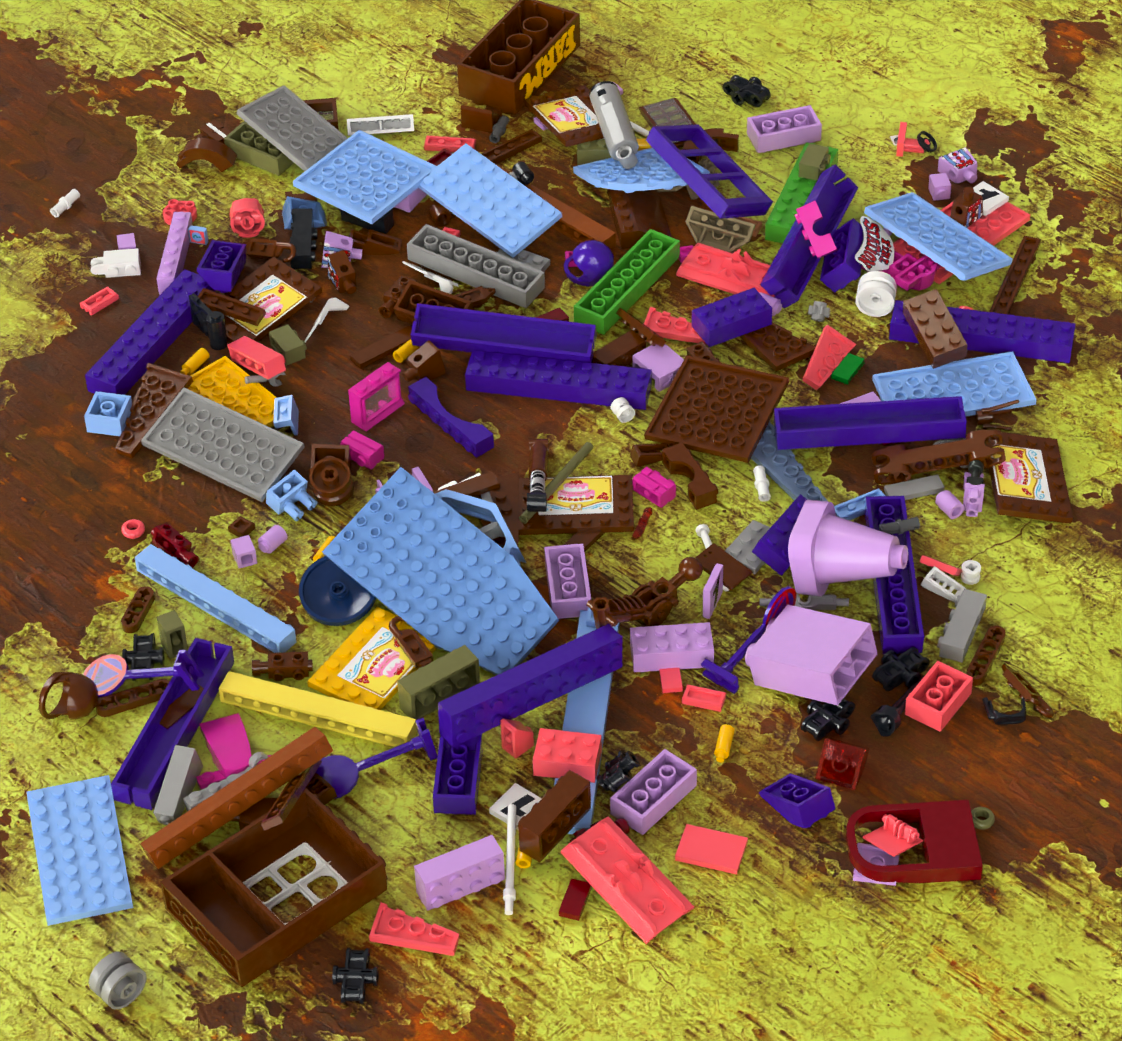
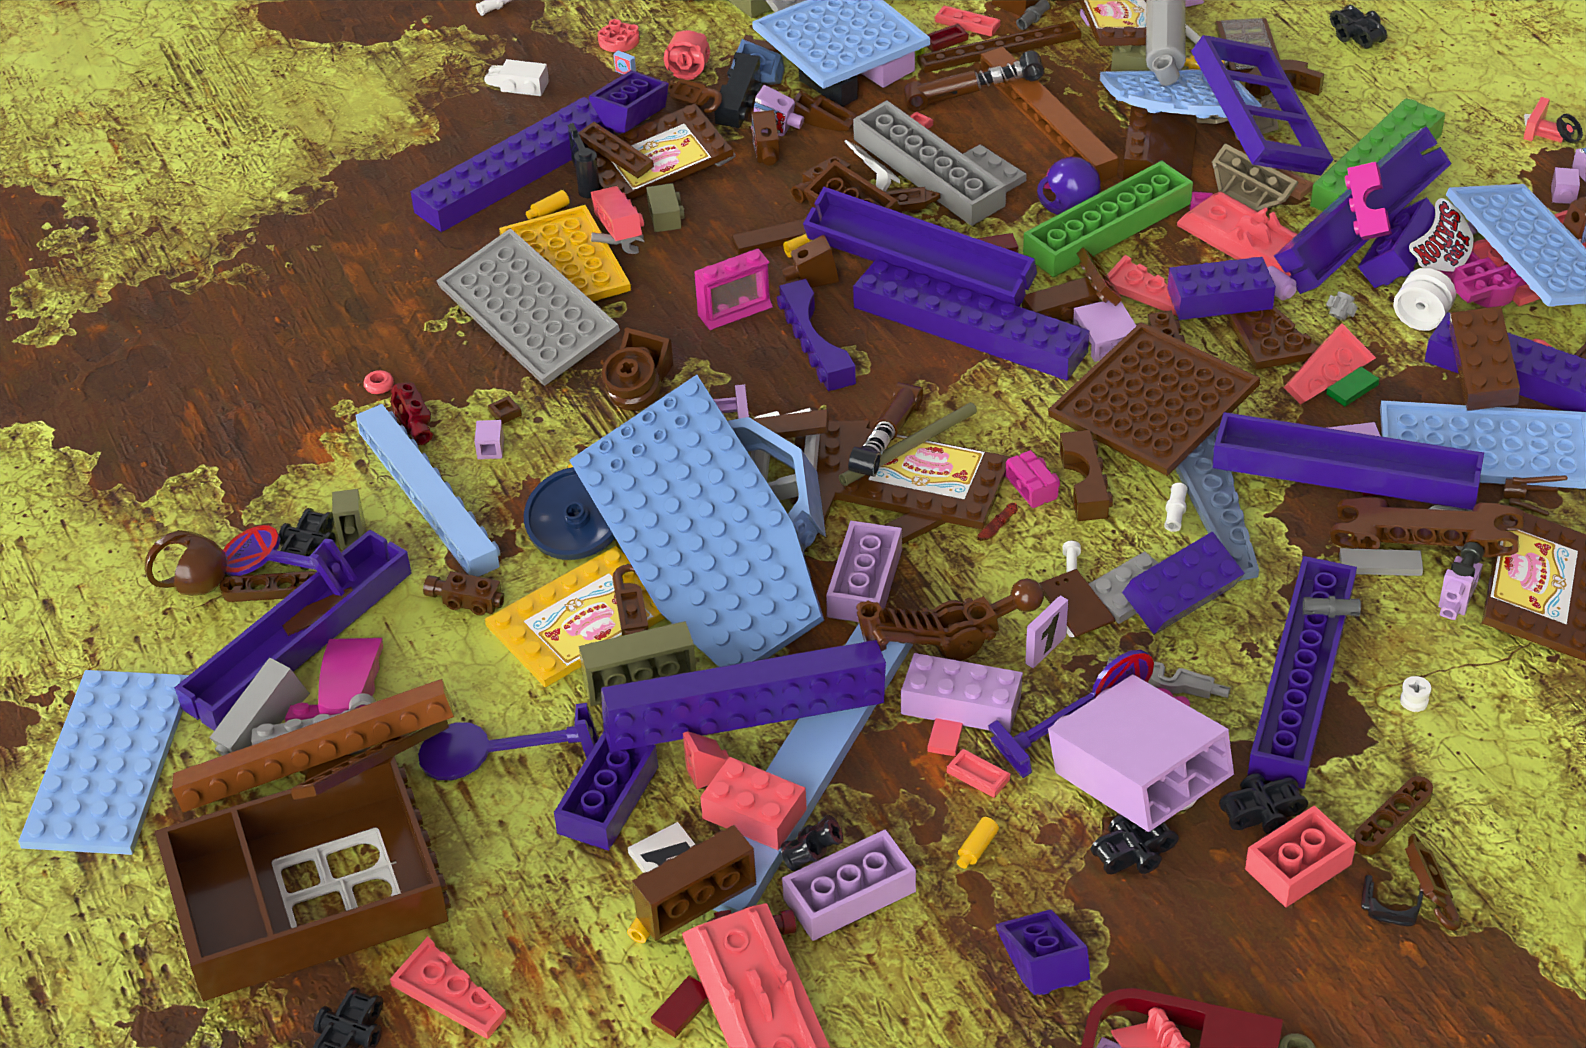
camera: 20 degrees right, 0 degrees up
coral tile [80,287,119,316] -> none
light blue brick [84,391,132,436] -> none
light grey wheel [88,952,147,1009] -> none
lavender brick [116,233,136,250] -> none
reddish brown wing [116,363,194,458] -> none
reddish brown beam [121,586,155,633] -> none
lavender brick [157,212,193,295] -> none
light yellow brick [219,671,417,747] -> none
lavender brick [258,525,288,554] -> none
light blue brick [266,470,318,521] -> none
light blue panel [273,395,299,435] -> none
white piece [304,298,349,343] -> none
reddish brown slope [306,772,337,805] -> none
dark pink brick [340,430,384,470] -> none
lavender brick [414,835,505,911] -> none
light blue plate [418,143,562,258] -> none
white bar [503,804,516,915] -> none
white wheel [611,397,635,423] -> none
reddish brown slope [630,443,669,467] -> none
coral tile [675,824,748,874] -> none
lavender brick [747,105,822,153] -> none
lavender cone [788,500,908,597] -> none
olive brick [798,143,831,181] -> none
clear red slope [815,738,869,790] -> none
light blue tile [834,488,885,520] -> none
black piece [870,680,921,737] -> none
coral tile [920,555,962,576] -> none
white slope [921,566,966,602] -> none
lavender brick [935,490,964,519] -> none
light grey brick [937,589,987,663] -> none

